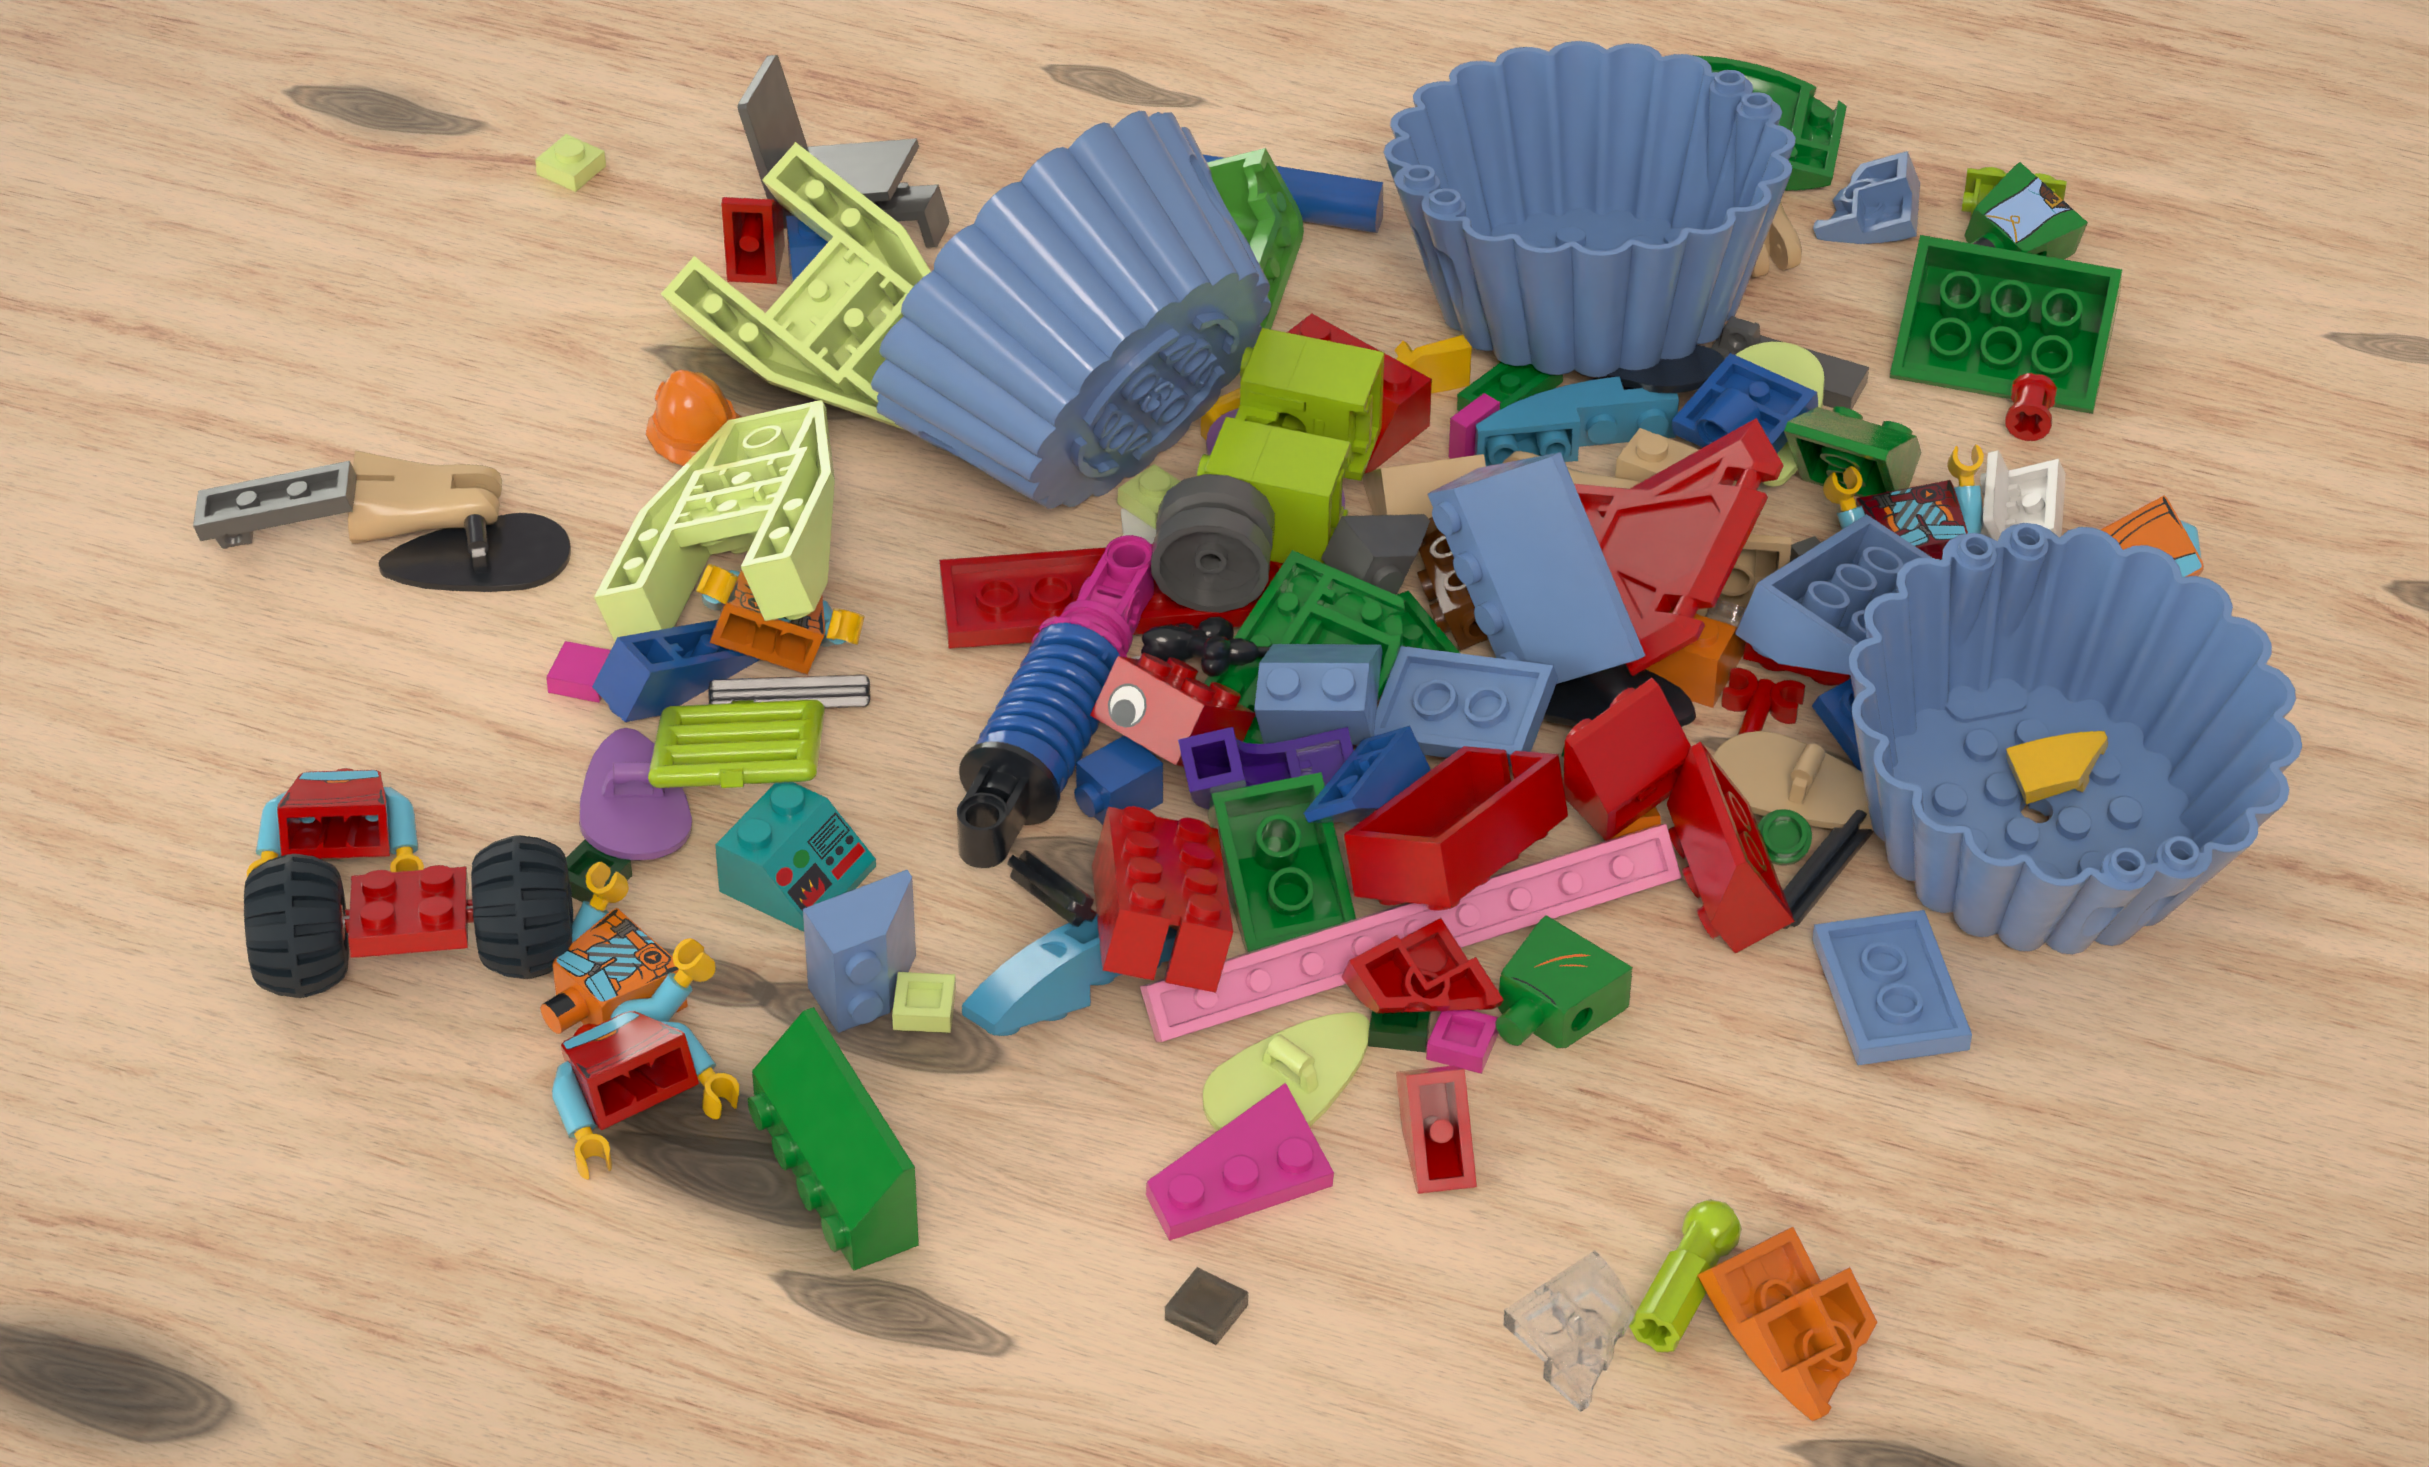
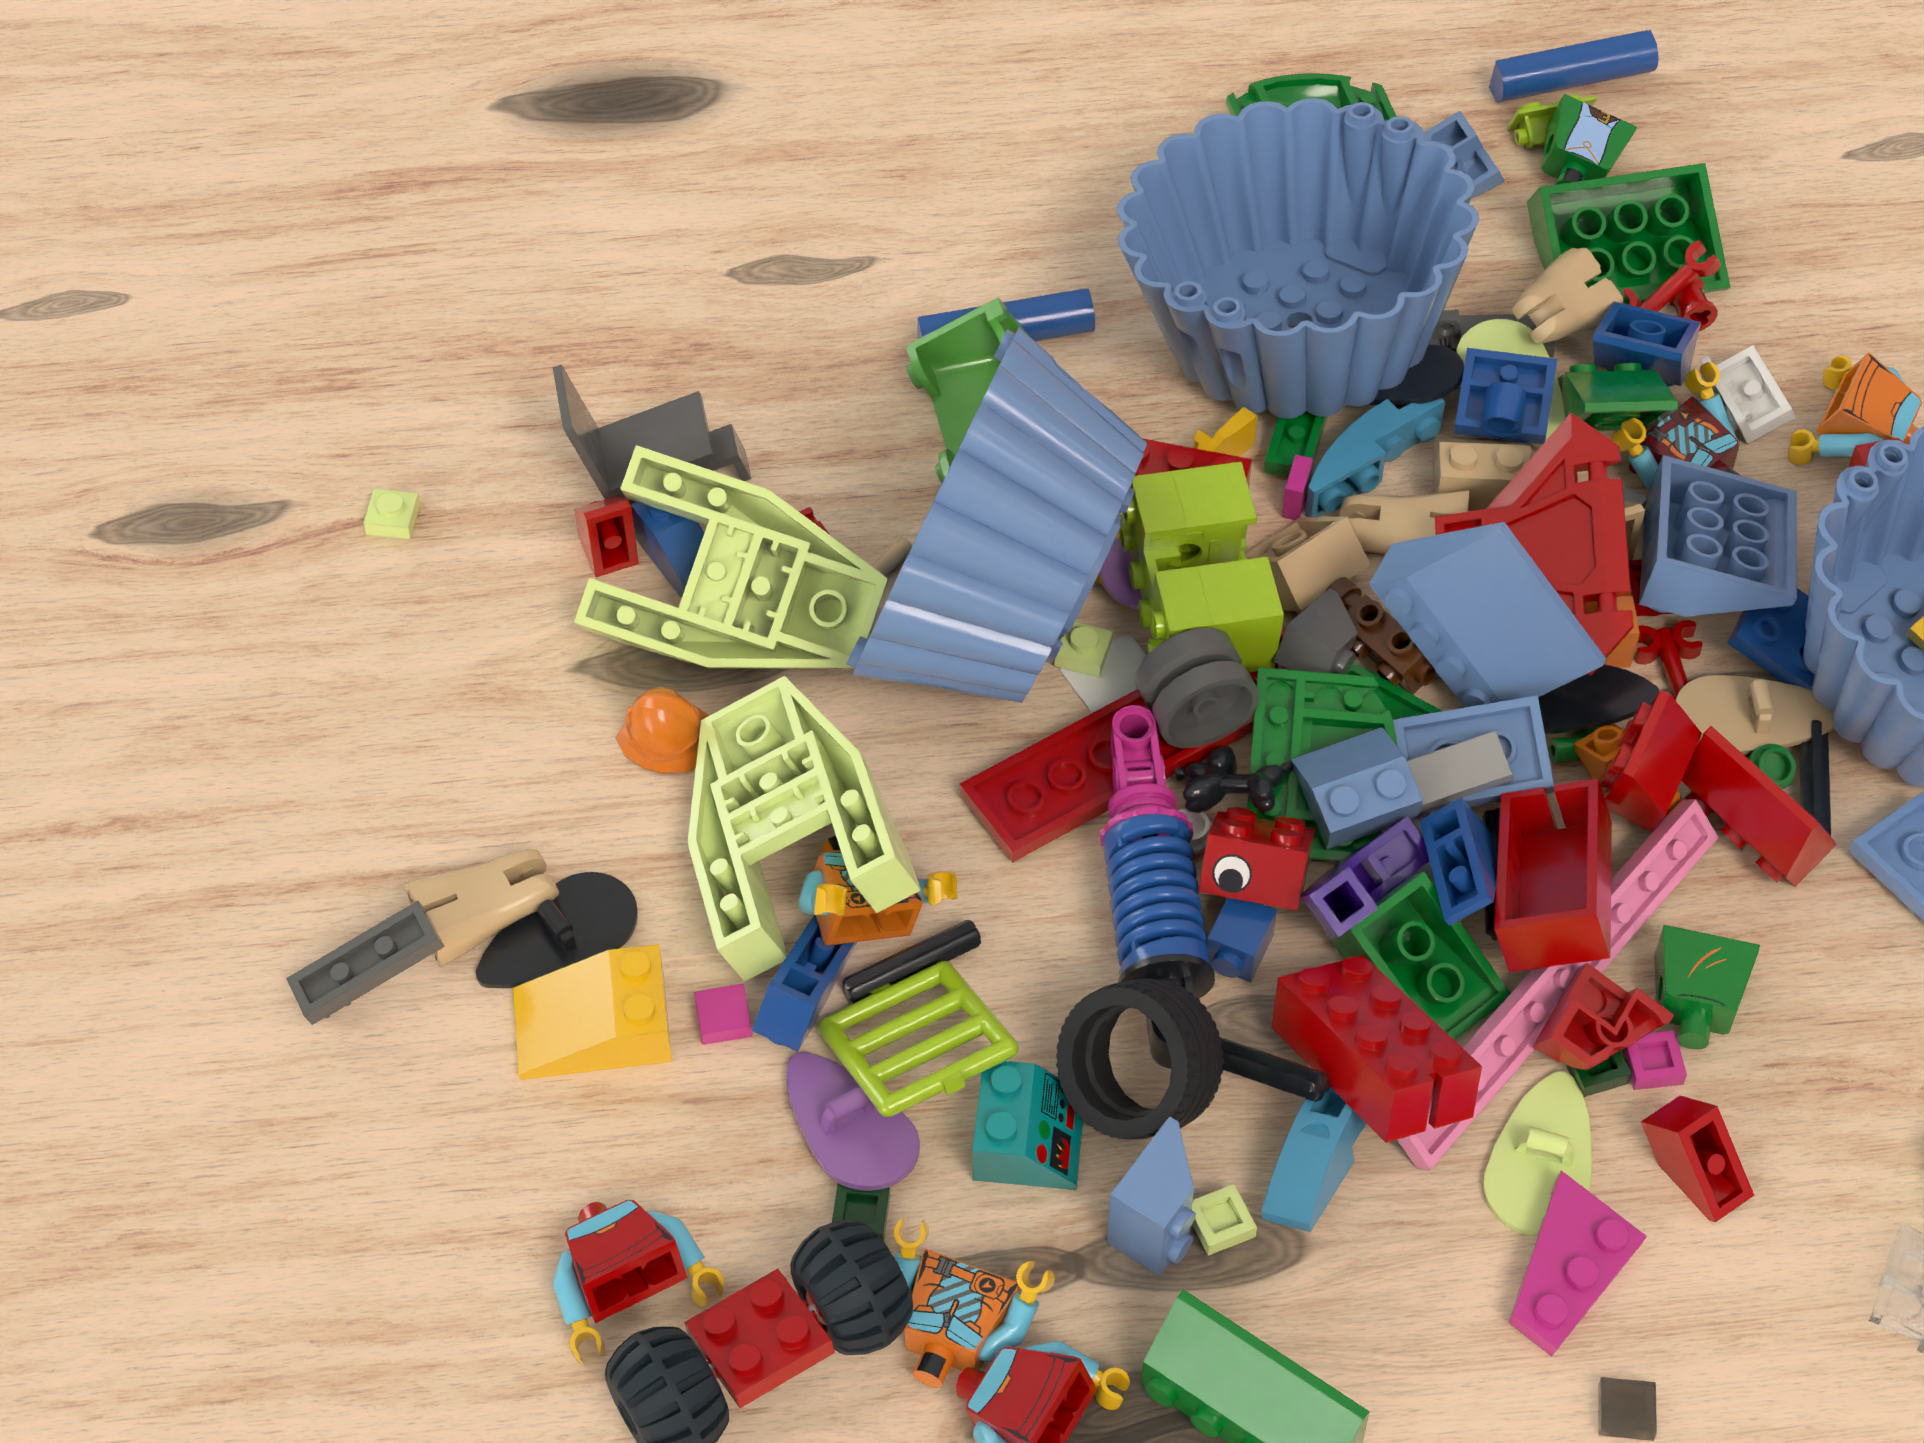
camera: 25 degrees left, 10 degrees up
none -> yellow slope [513,944,672,1080]
none -> black tyre [1056,979,1224,1139]
none -> light grey tile [1407,730,1513,812]
none -> blue brick [1489,30,1659,103]
none -> tan piece [1512,248,1623,343]
none -> blue slope [1593,301,1701,387]
none -> red bar [1623,241,1721,312]

